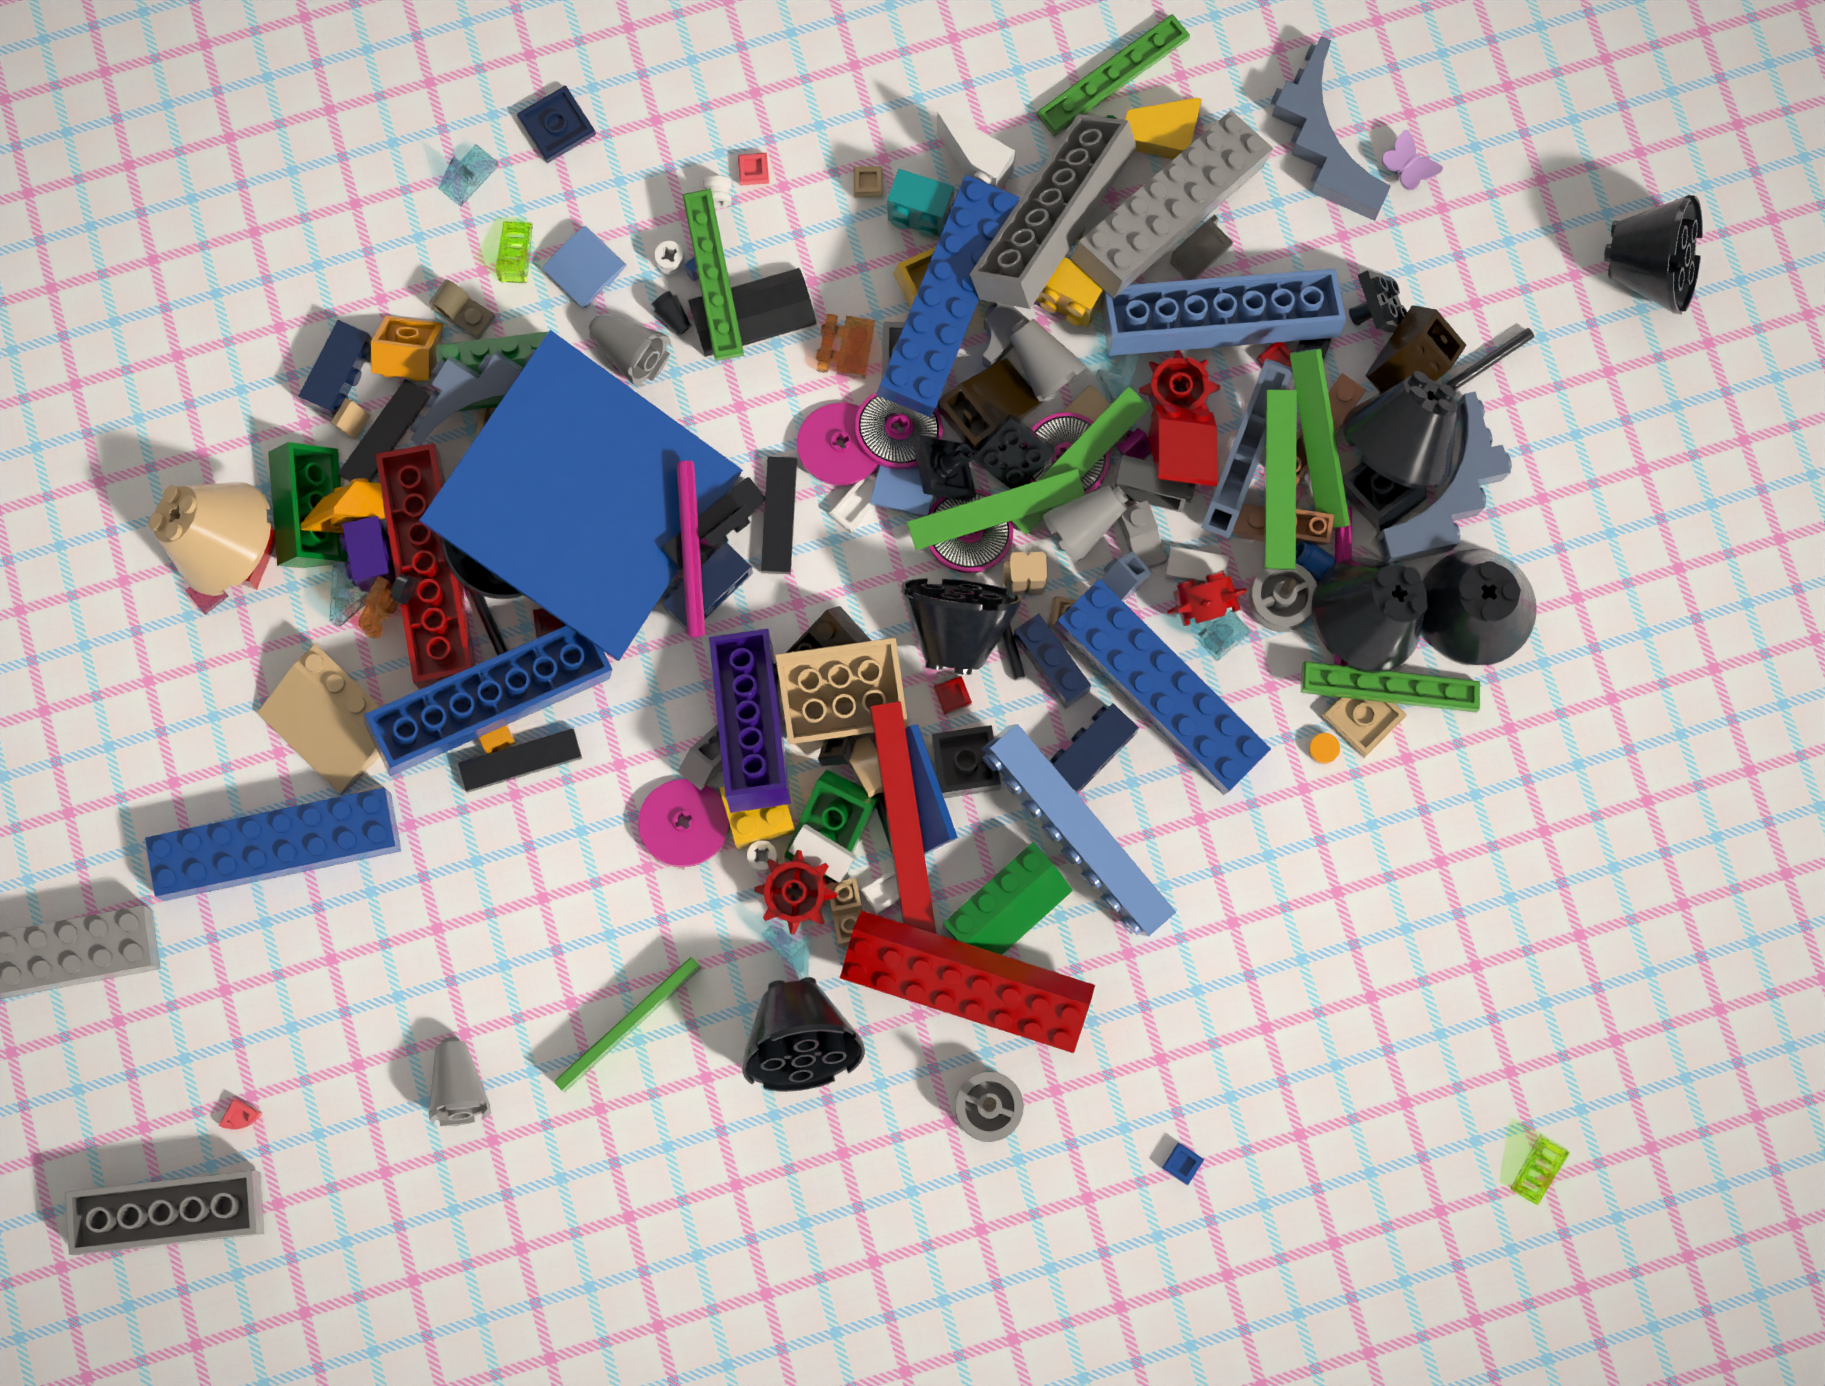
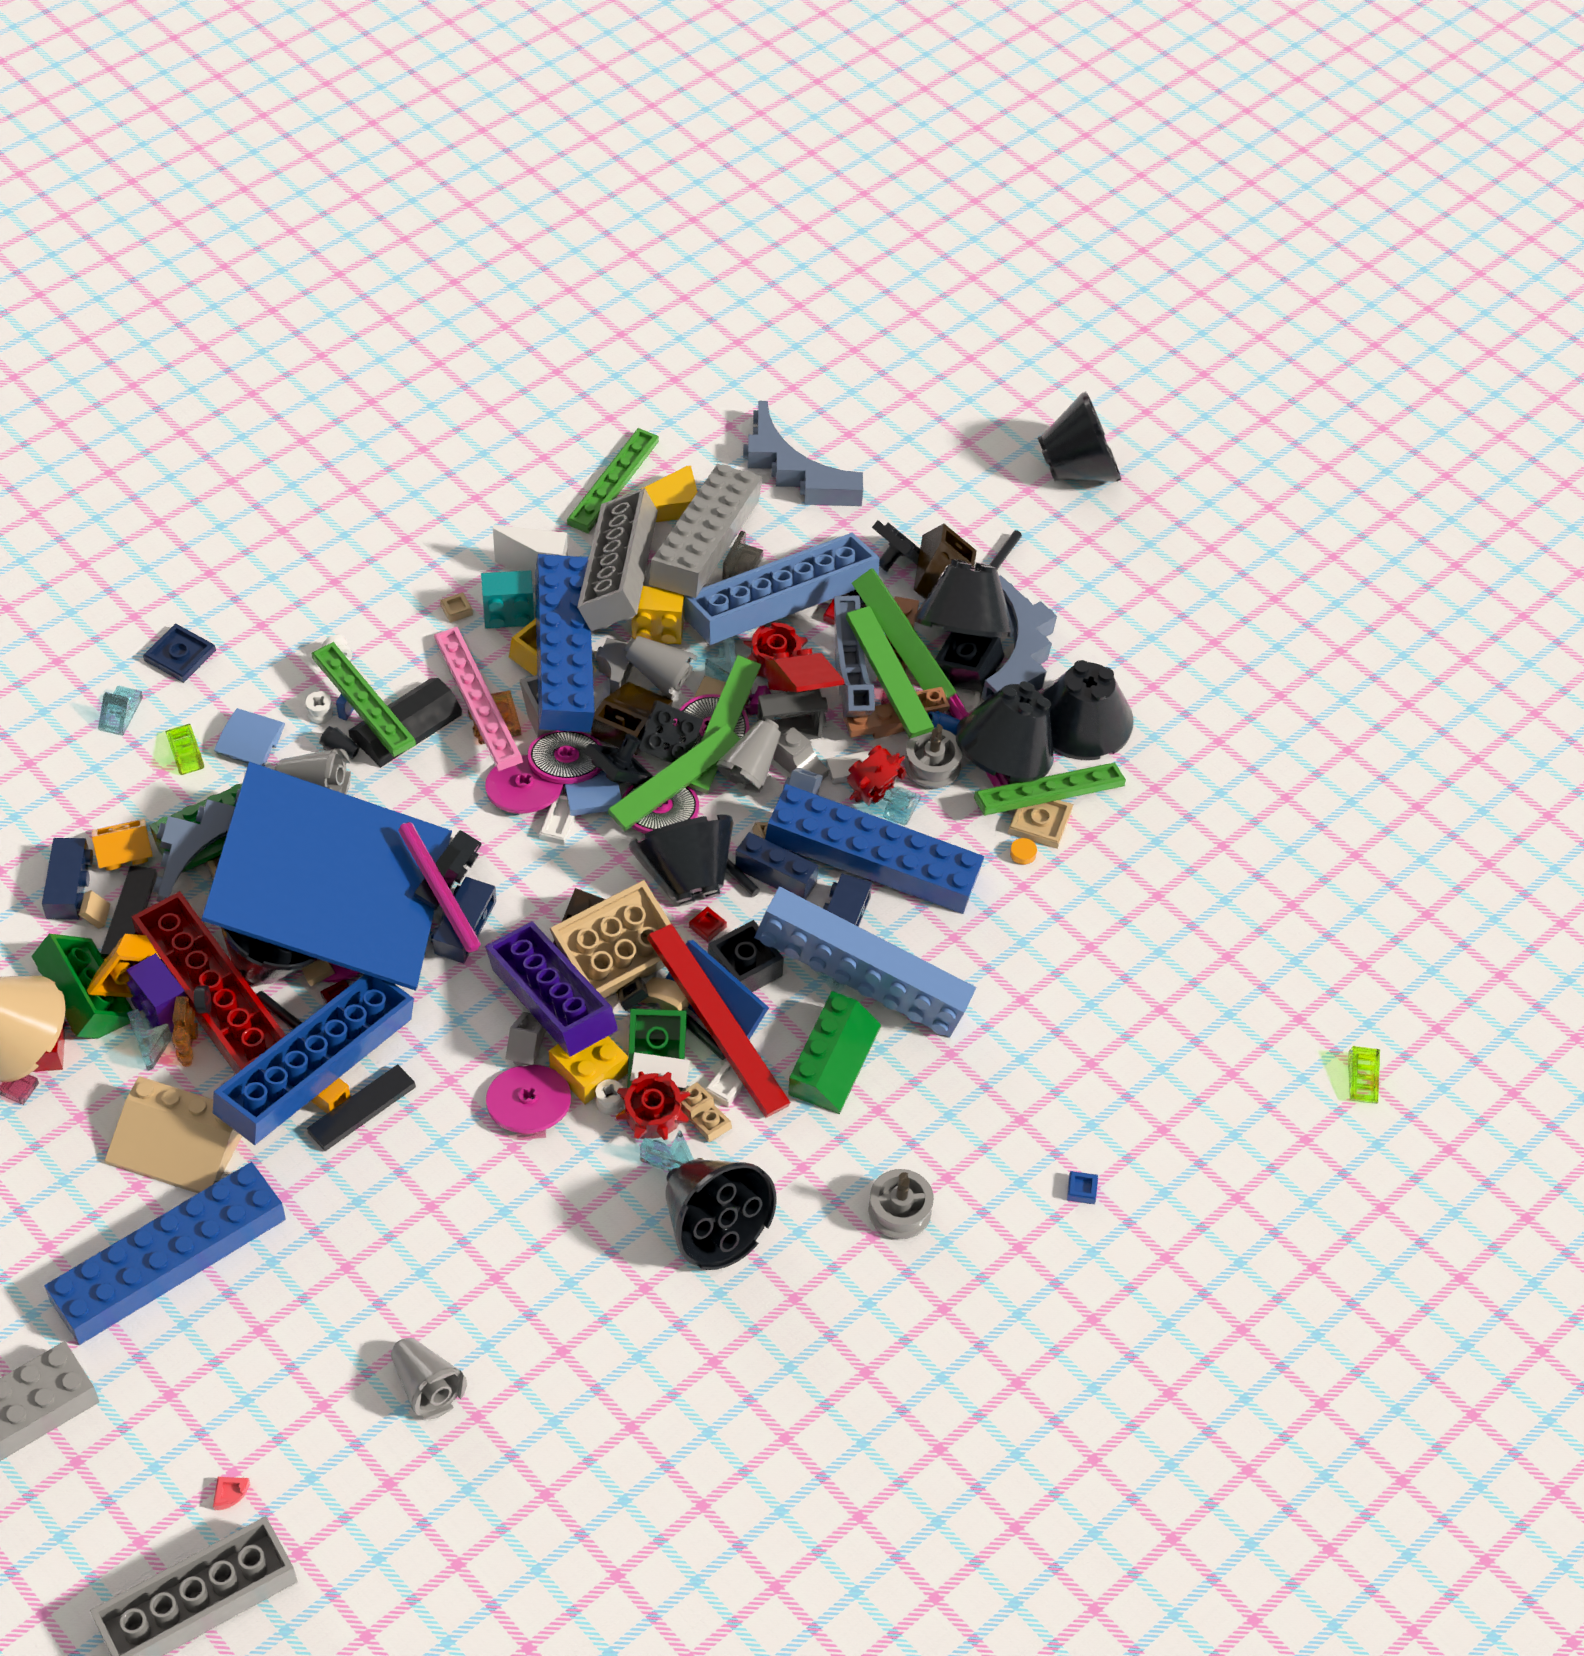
camera: 30 degrees left, 25 degrees down
dark tan plate [429,279,495,340] -> none
bright green tile [554,957,701,1092] -> none
coral tile [738,152,769,186] -> none
black tile [761,456,797,575] -> none
red brick [840,910,1095,1053] -> none
tan brick [1003,552,1047,595] -> none
lavender animal [1382,130,1443,190] -> none
none -> bright pink tile [434,627,523,771]

